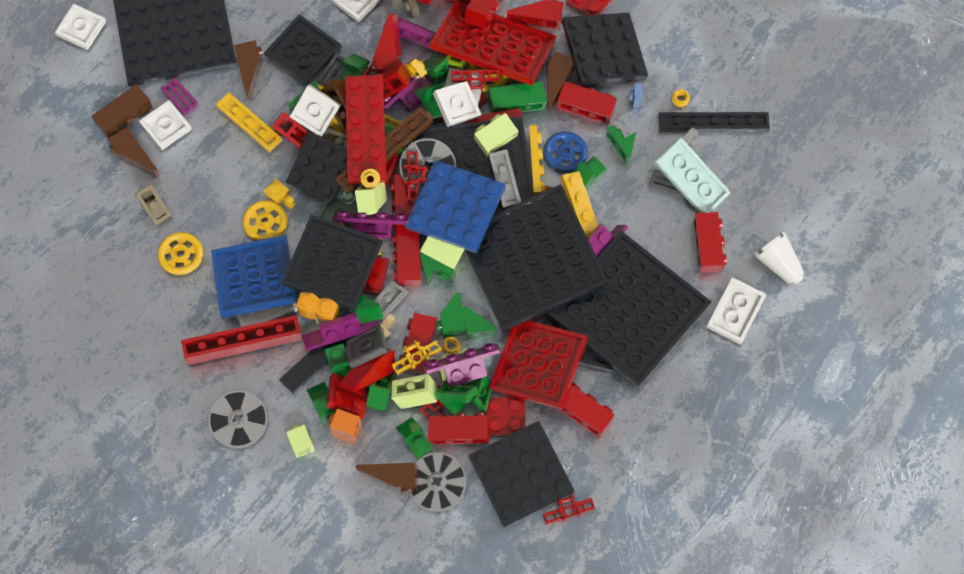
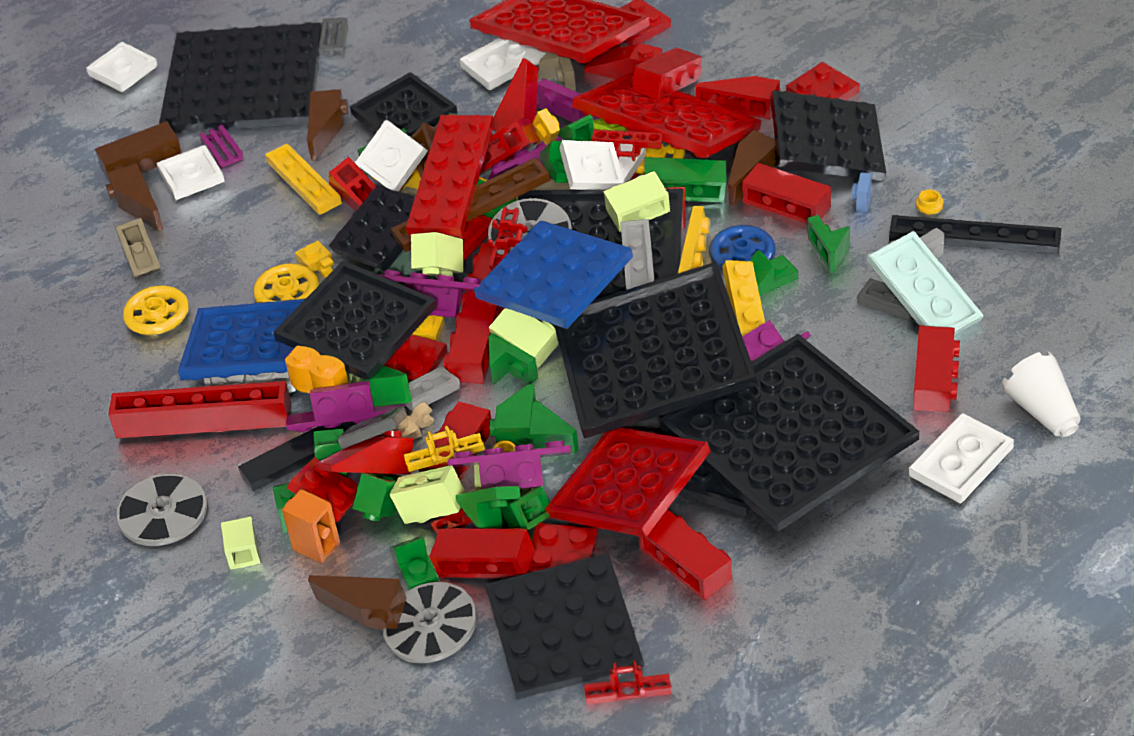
camera: 20 degrees right, 25 degrees down
yellow plate [361,169,380,188] -> none

